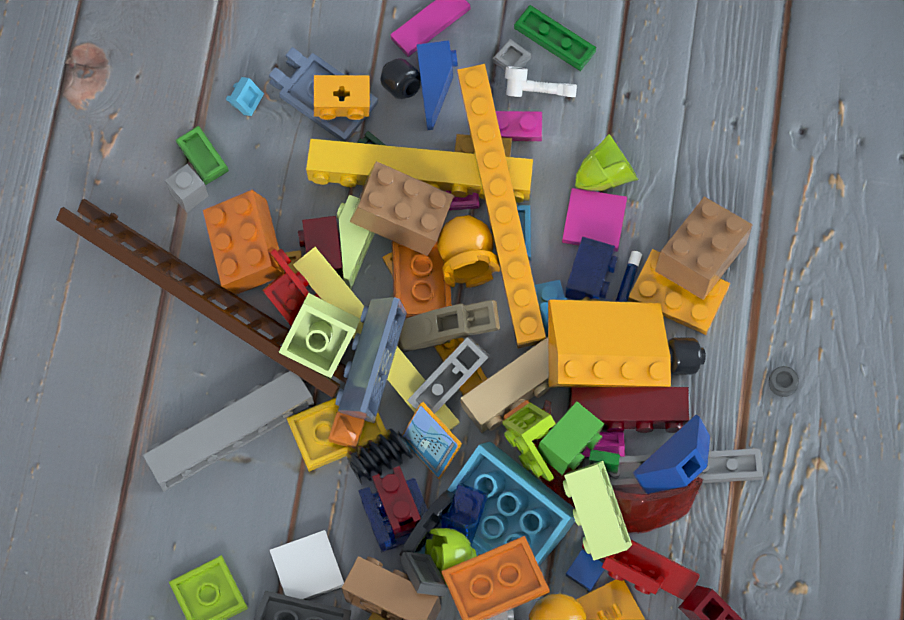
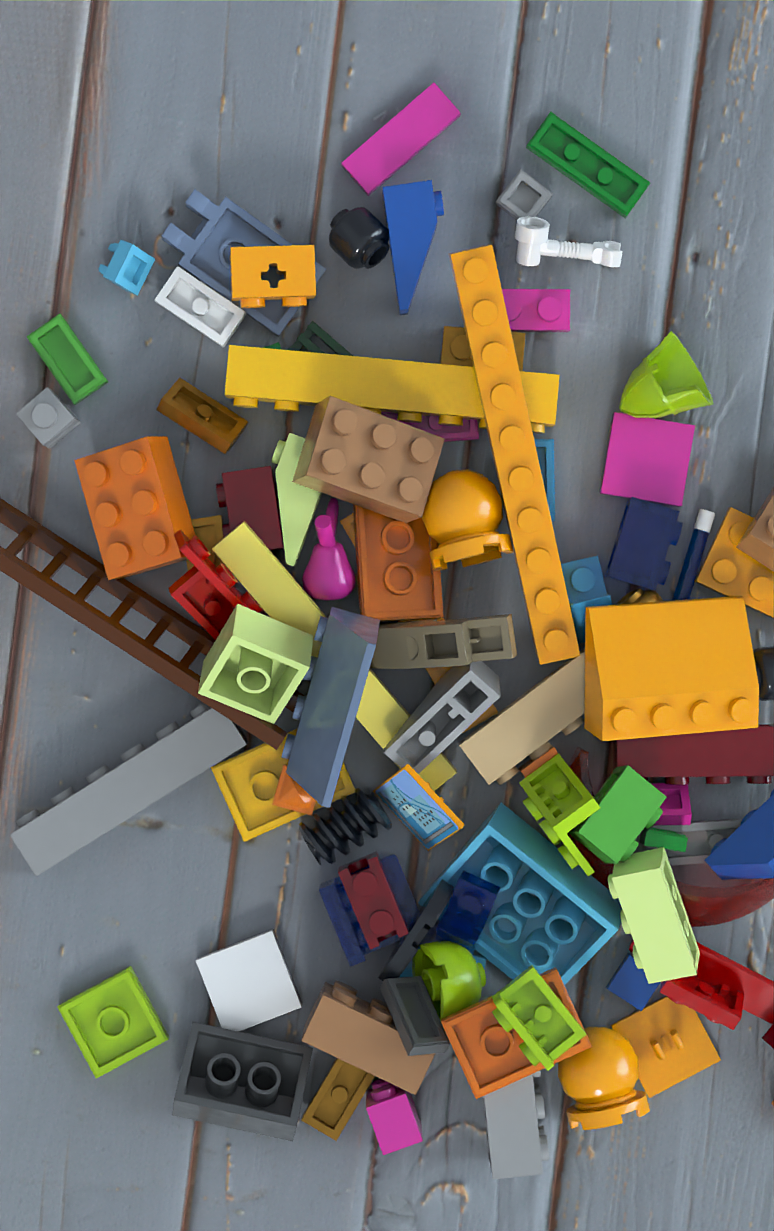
camera: 10 degrees left, 20 degrees up
none -> white plate [155,266,246,348]
none -> pearl gold plate [156,378,248,454]
none -> dark pink piece [302,498,355,600]
none -> lime bracket [492,965,587,1071]

